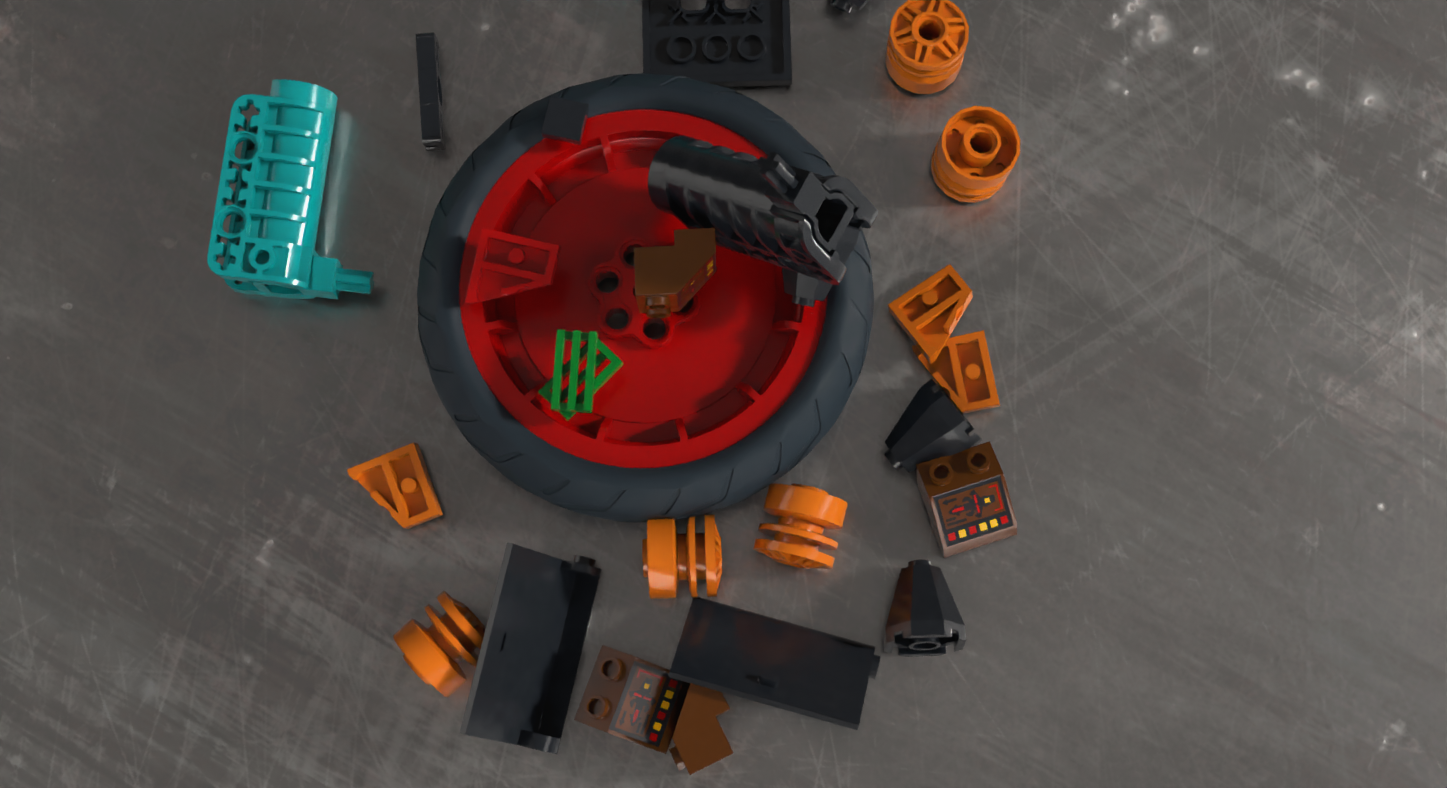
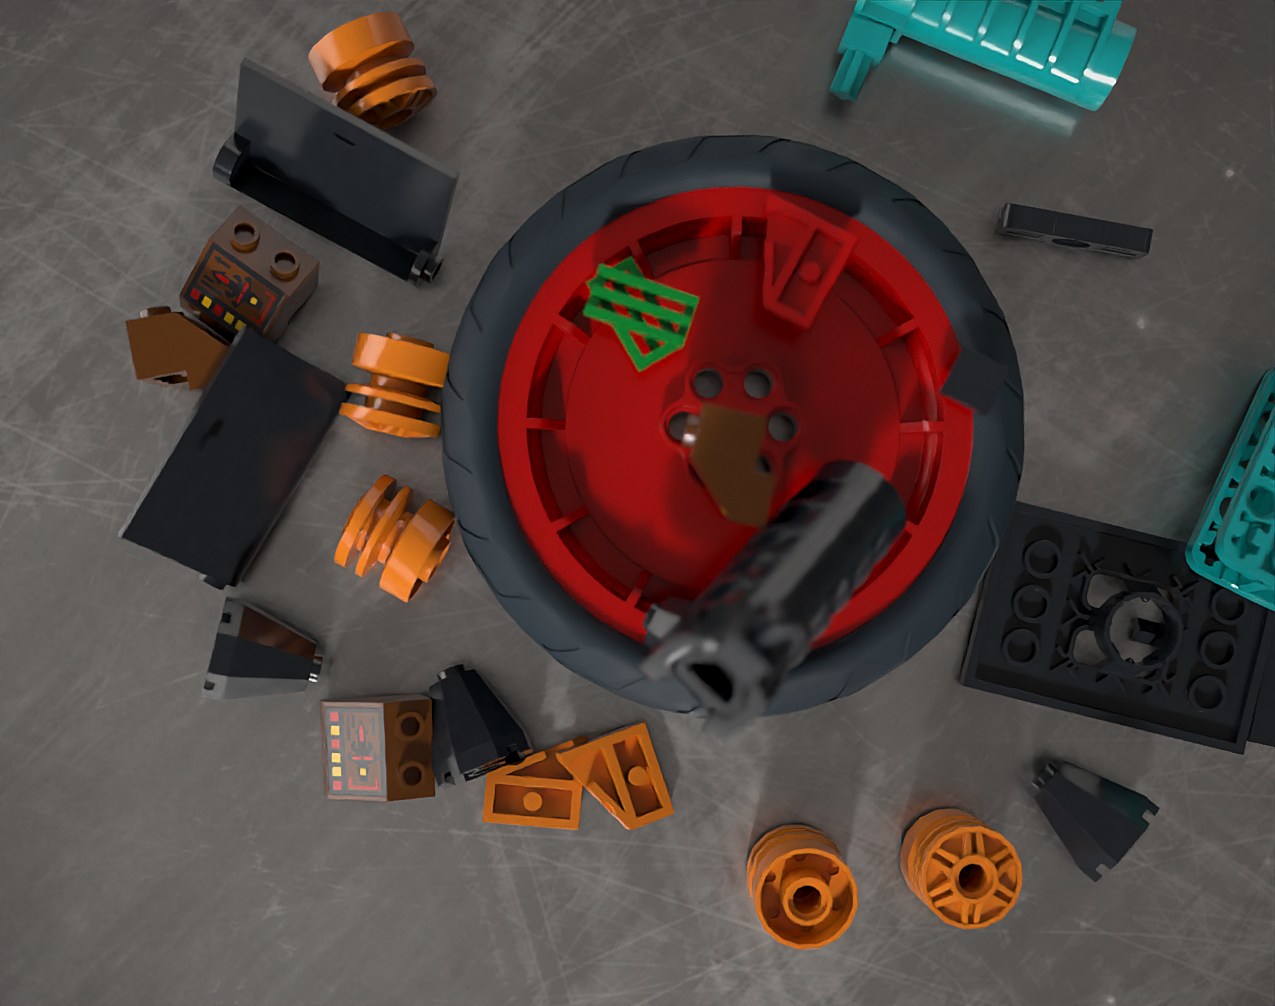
camera: 105 degrees right, 10 degrees up
orange wing [347,442,443,529] -> none

